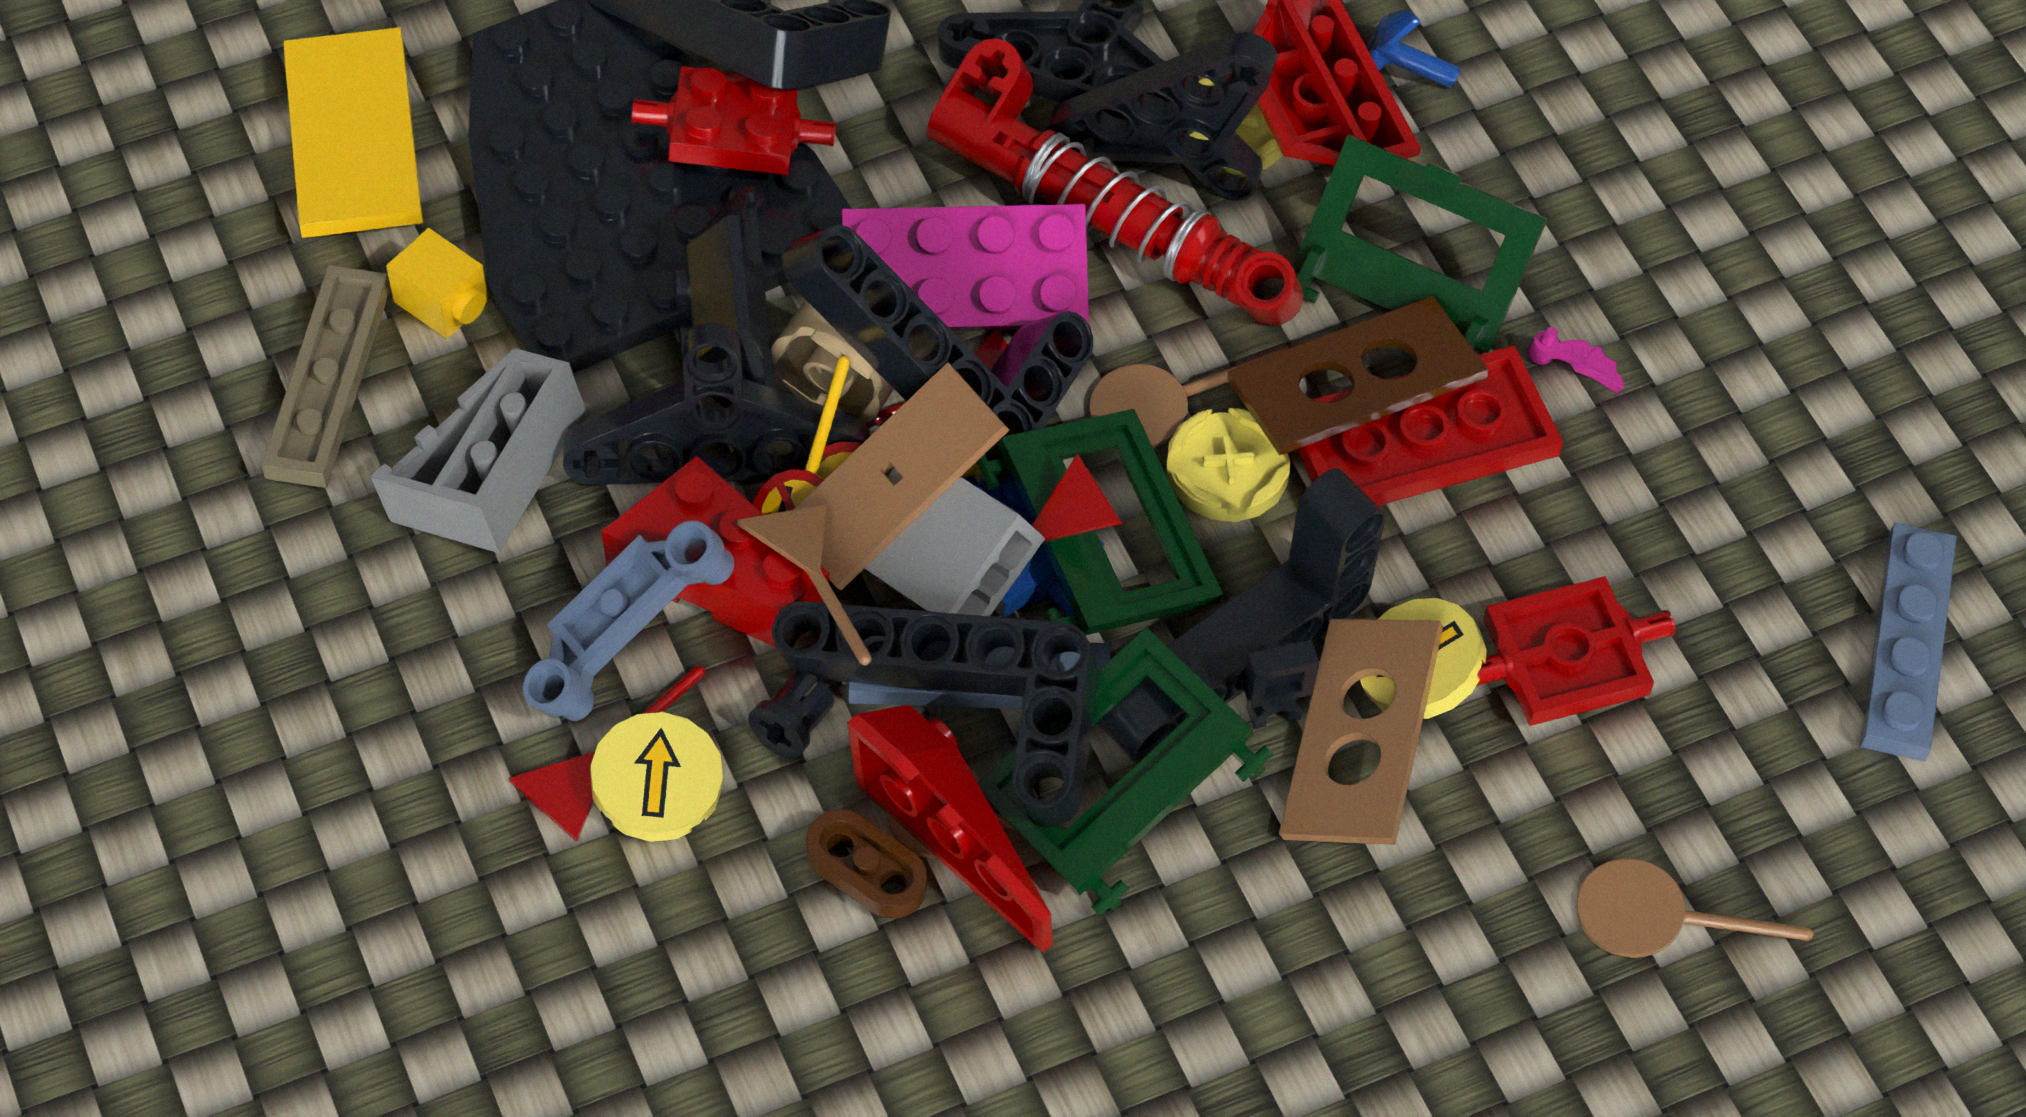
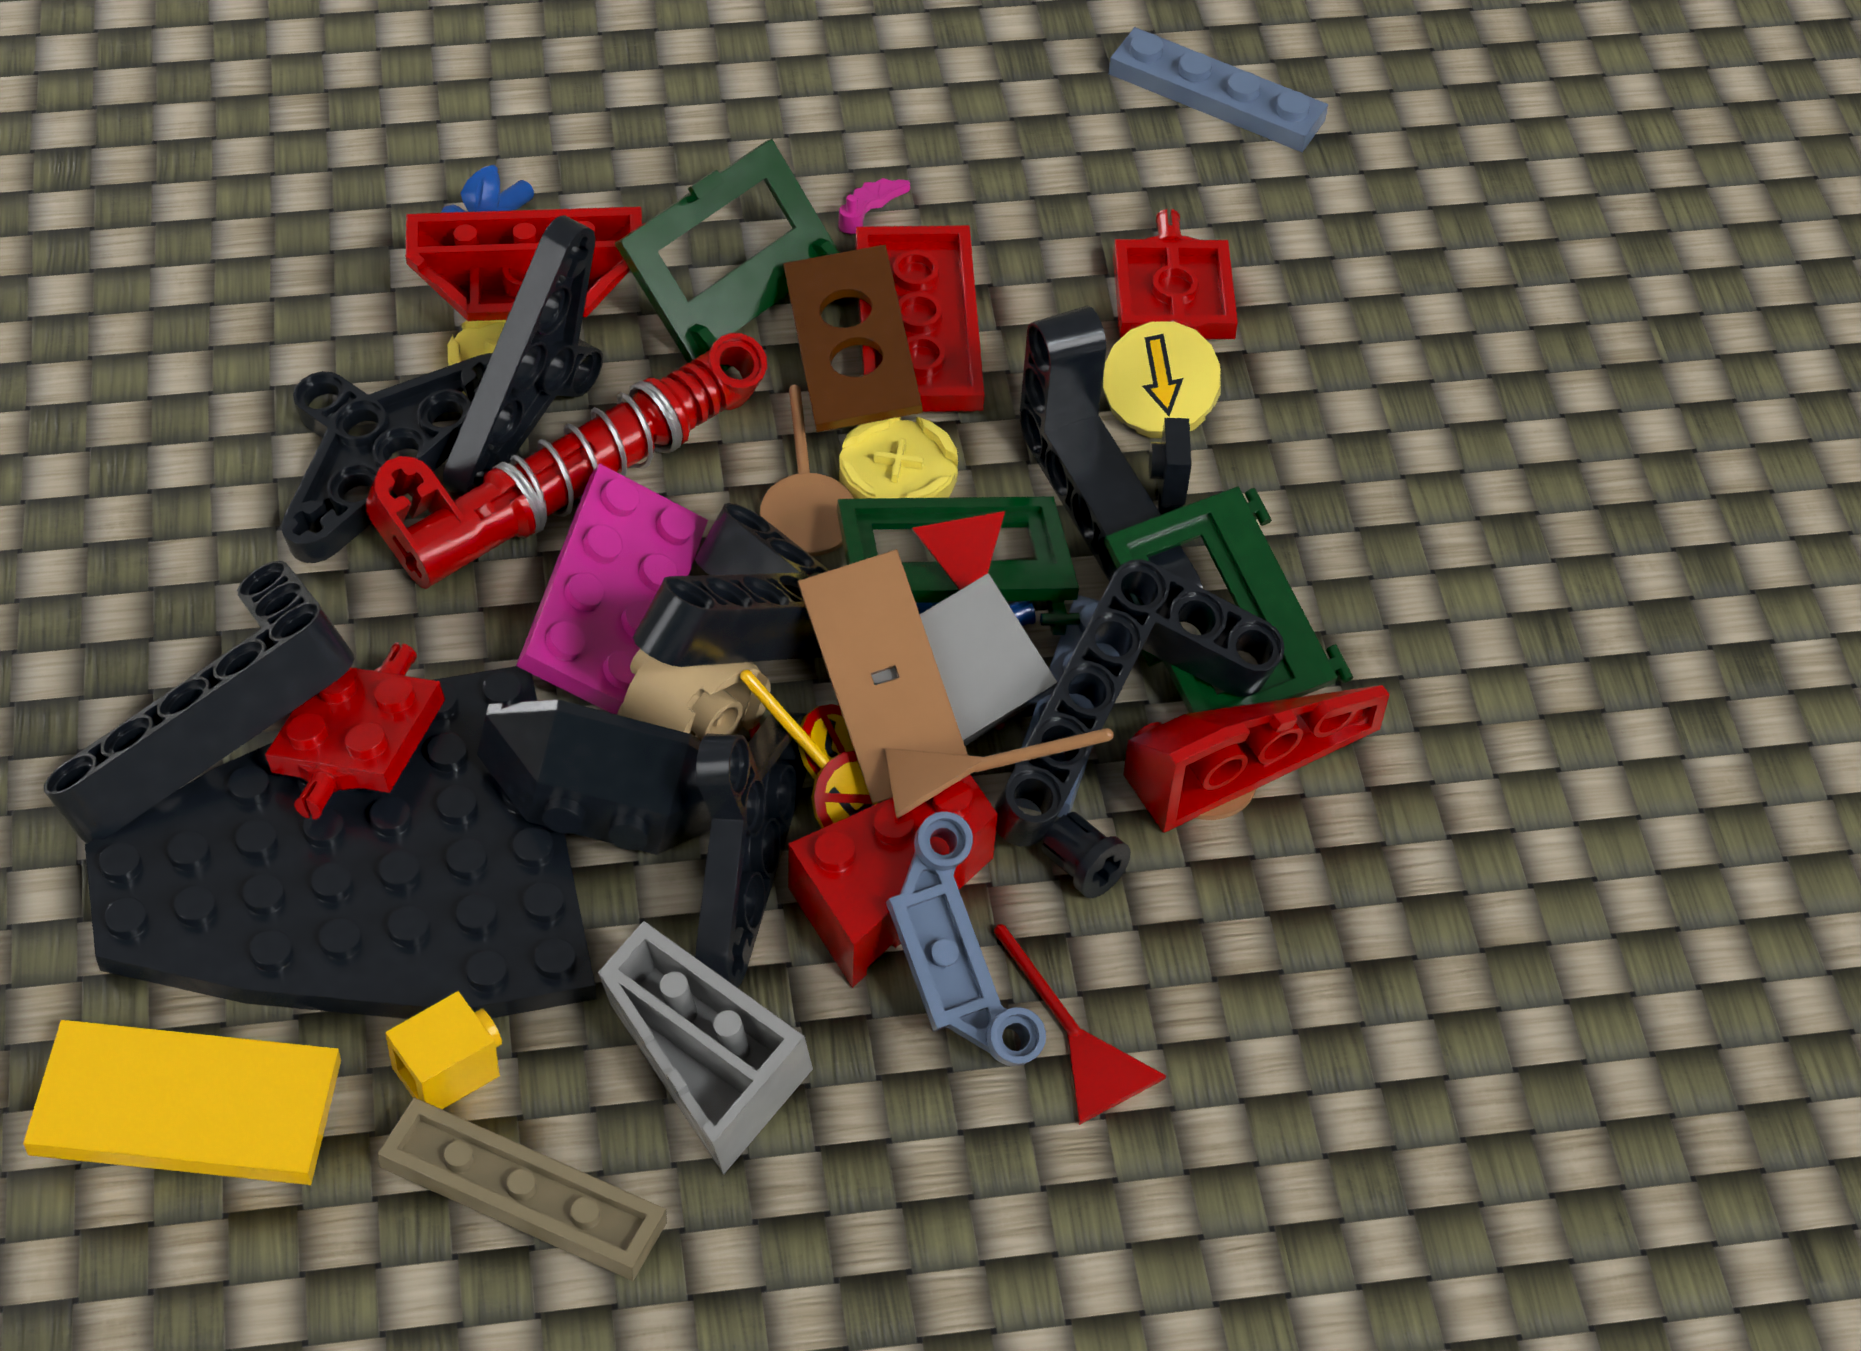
camera: 75 degrees left, 5 degrees down
light yellow tile [590,712,723,842] -> none
reddish brown plate [806,810,927,918] -> none
medium nougat piece [1279,619,1443,845] -> none
medium nougat piece [1576,859,1813,958] -> none

